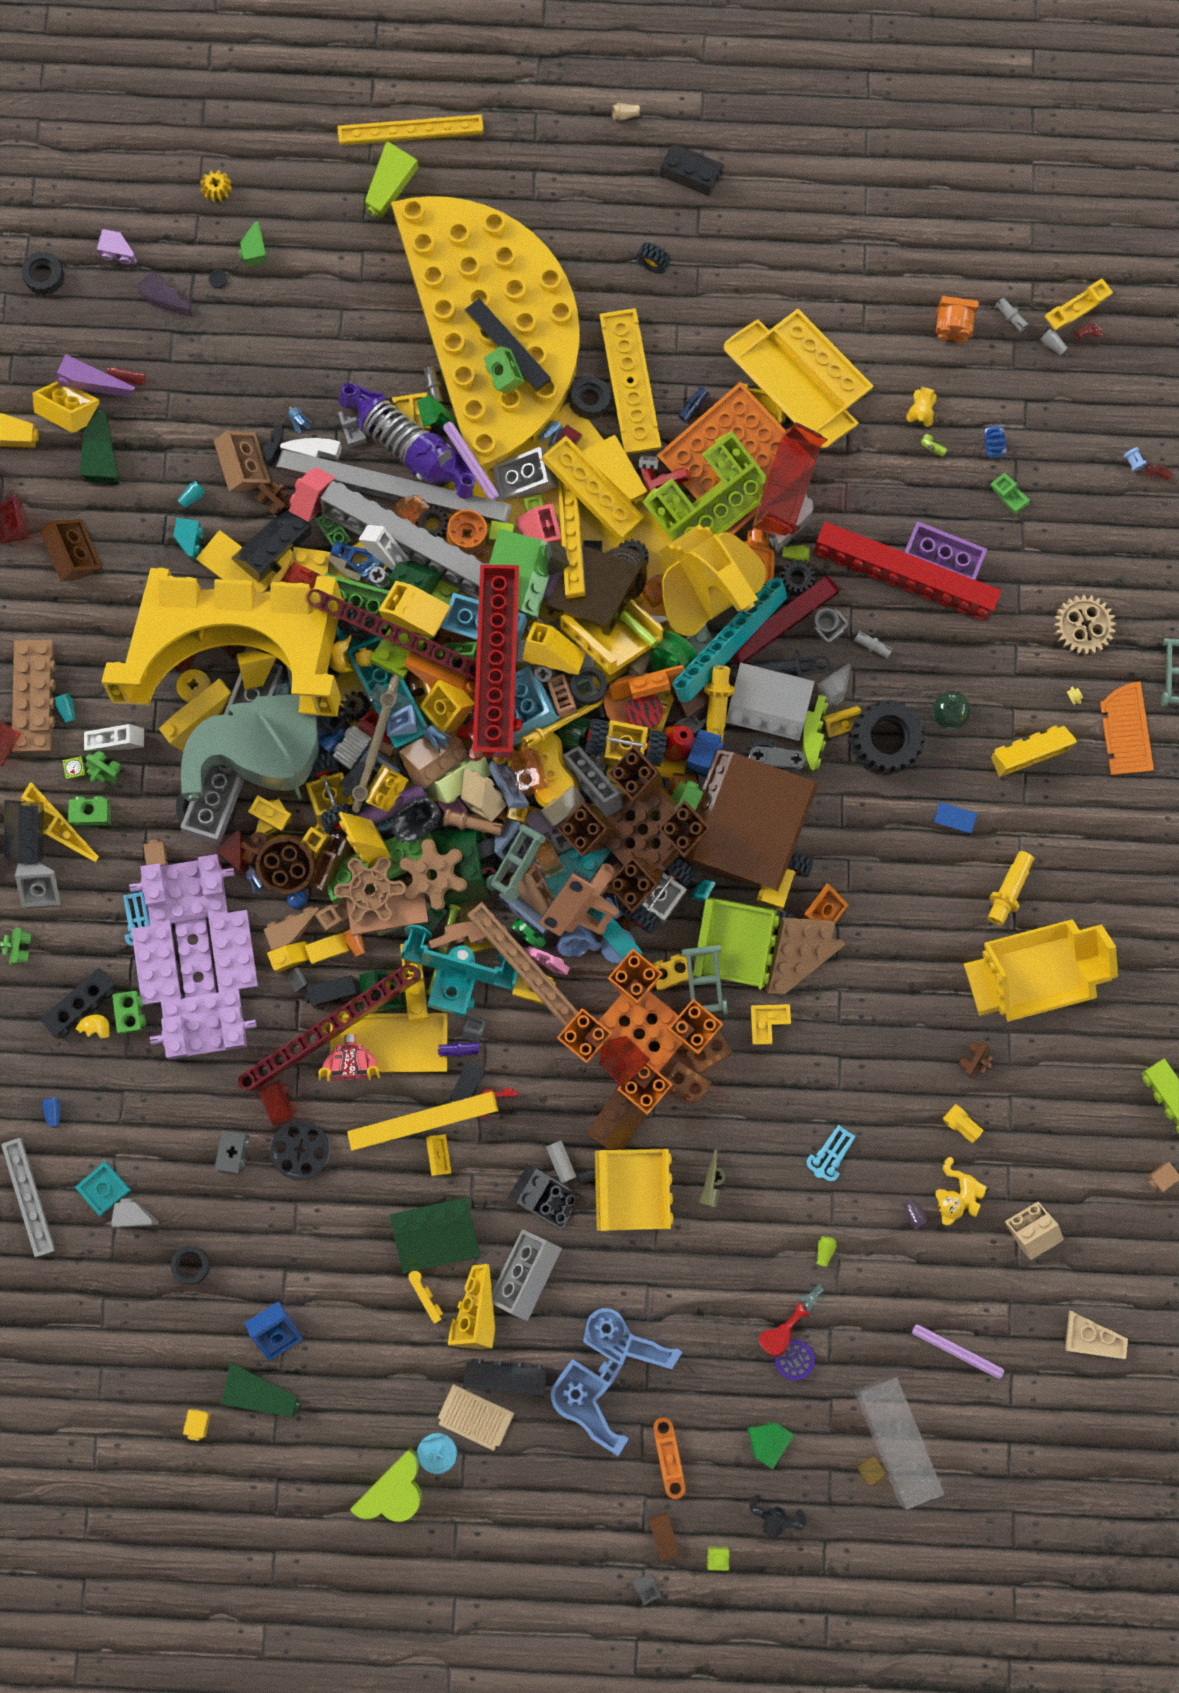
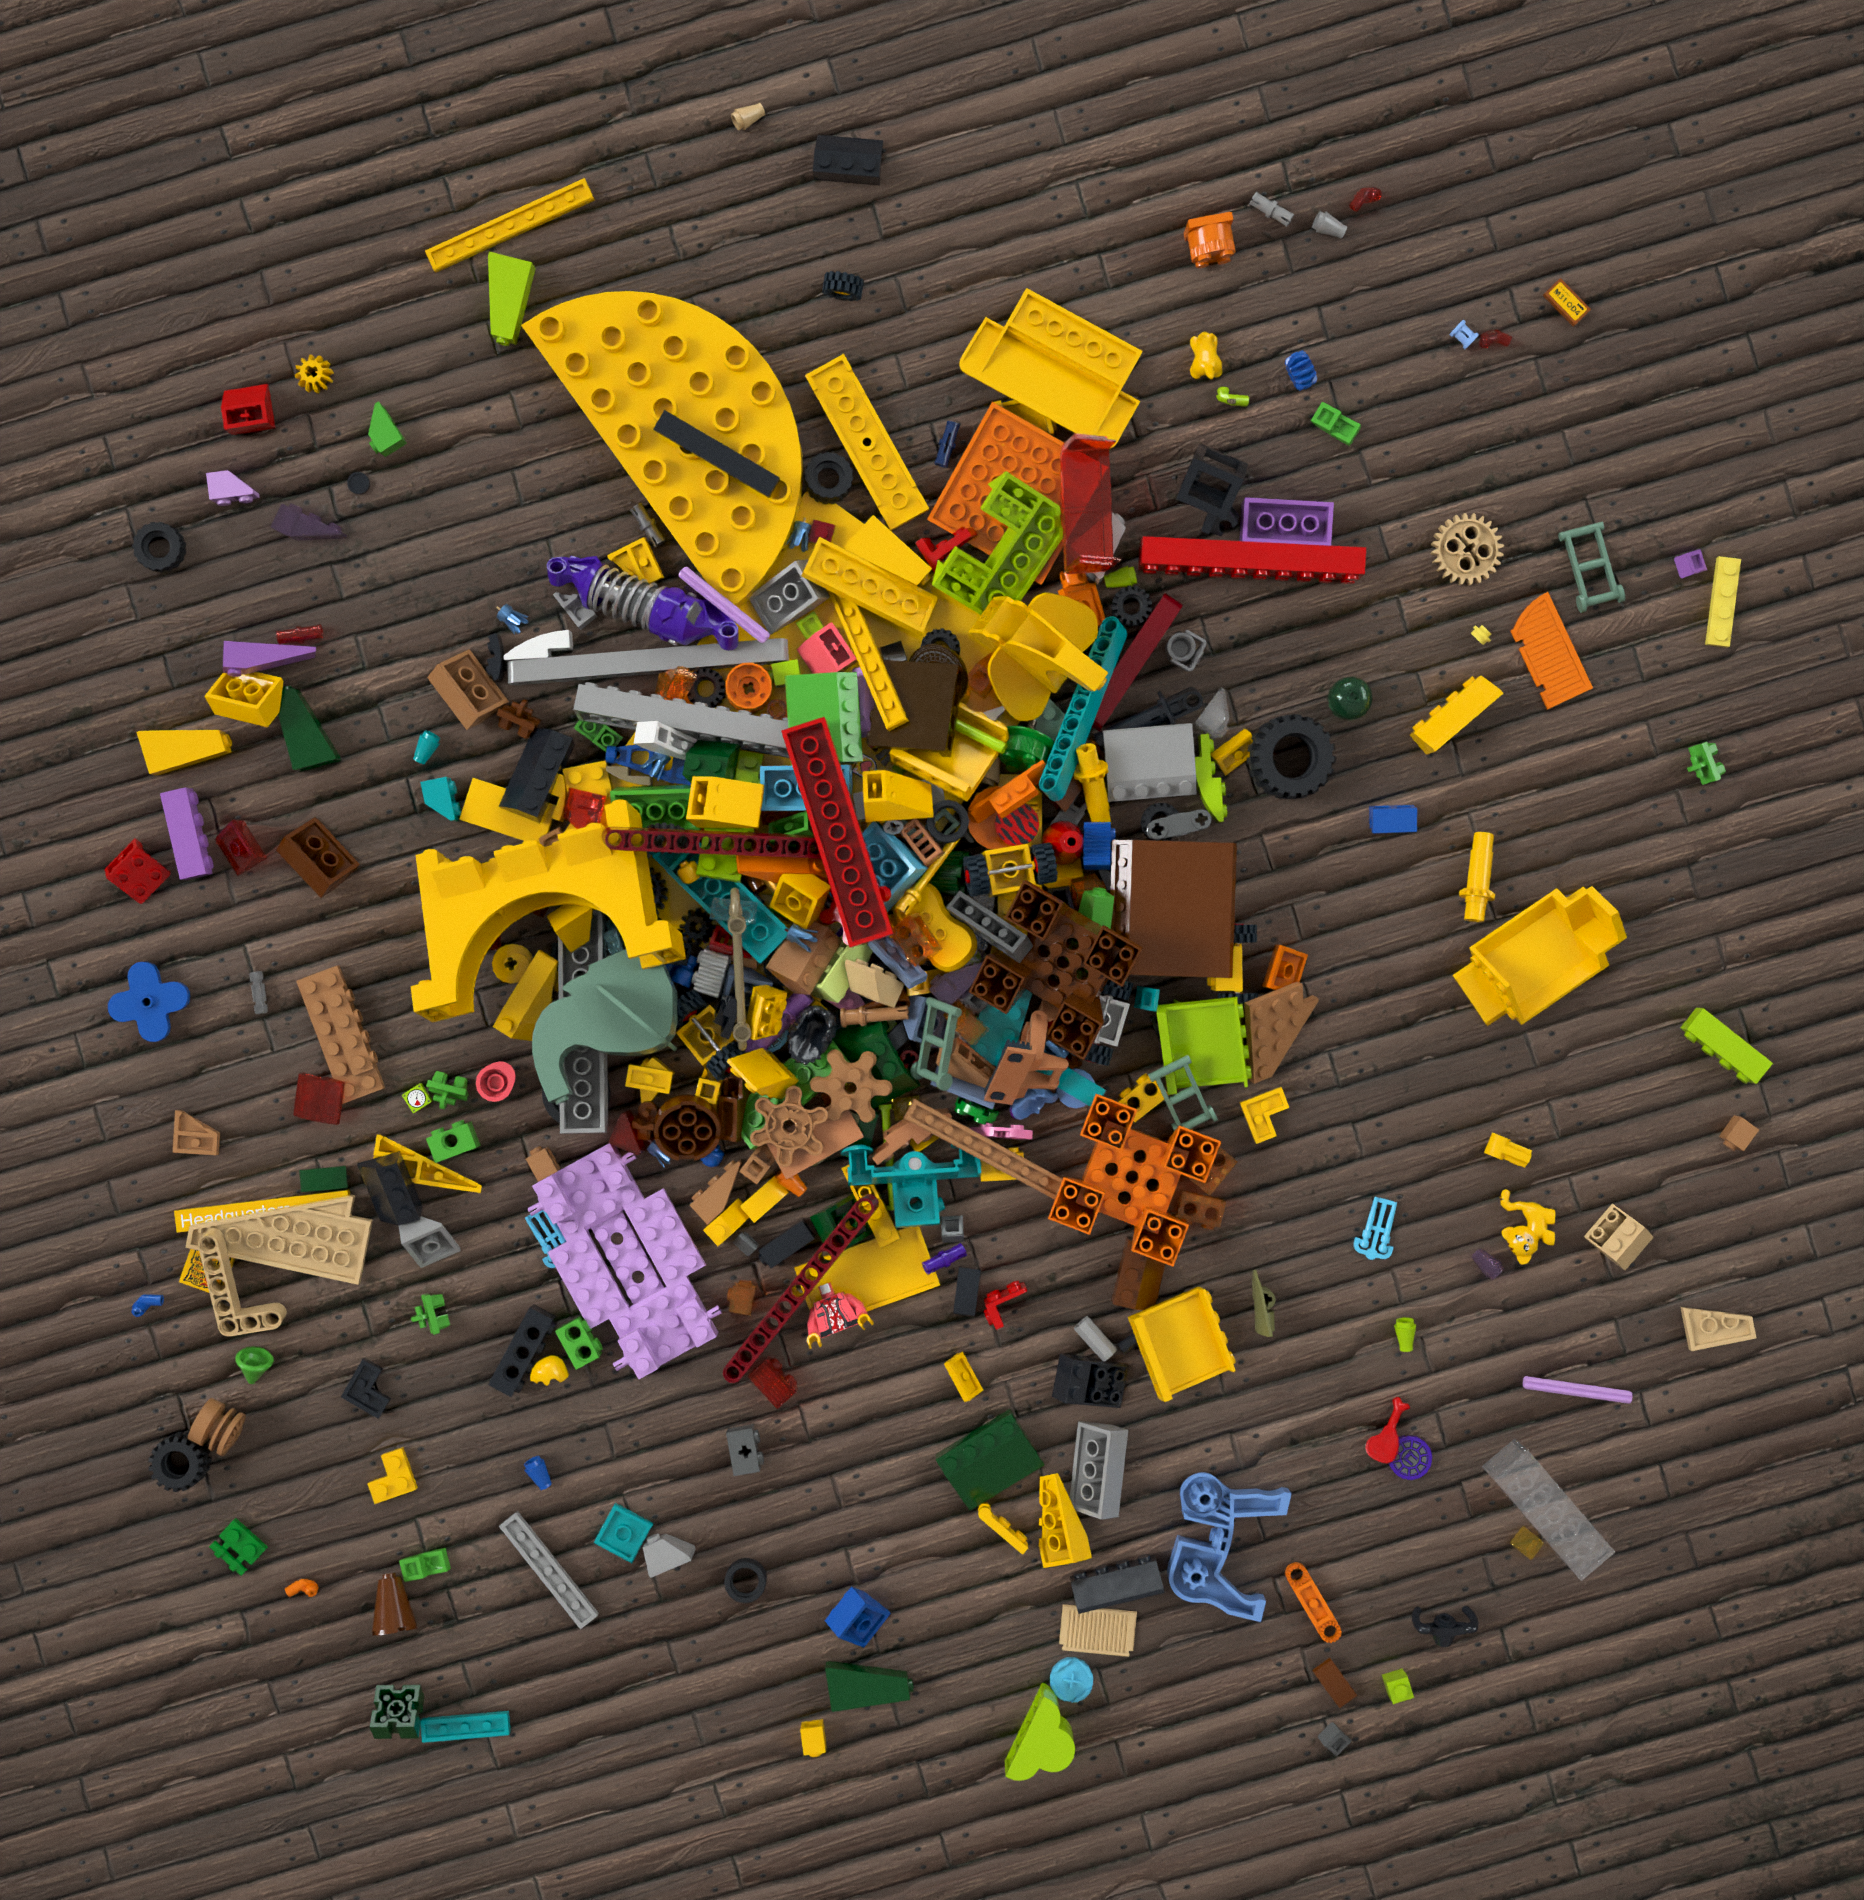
camera: 15 degrees left, 10 degrees up
teal cone [54,693,76,723] -> none
white slope [84,724,144,751] -> none
black wedge [270,1121,330,1180] -> none
coral piece [289,467,335,522] -> none
yellow hair [329,635,357,673] -> none
yellow tile [347,1092,498,1151] -> none
light grey bush [369,567,390,589] -> none
light blue slope [386,705,418,737] -> none
green slope [417,394,456,430] -> none
bright green brick [484,346,525,393] -> none
dark tan slope [542,786,585,826] -> none
pearl dark grey tile [545,541,569,575] -> none
clear red slope [599,1036,650,1088] -> none
light grey tile [639,455,658,469] -> none
green slope [747,1421,794,1469] -> none
clear light blue bar [799,1285,824,1316] -> none
light grey pin [854,631,893,659] -> none
reddish brown hips [959,1041,994,1079] -> none
yellow slope [1044,279,1113,331] -> none
none -> red slope [221,384,275,435]
none -> coral piece [476,1061,516,1102]
none -> clear orange brick [727,1280,757,1315]
none -> black piece [1176,443,1248,536]

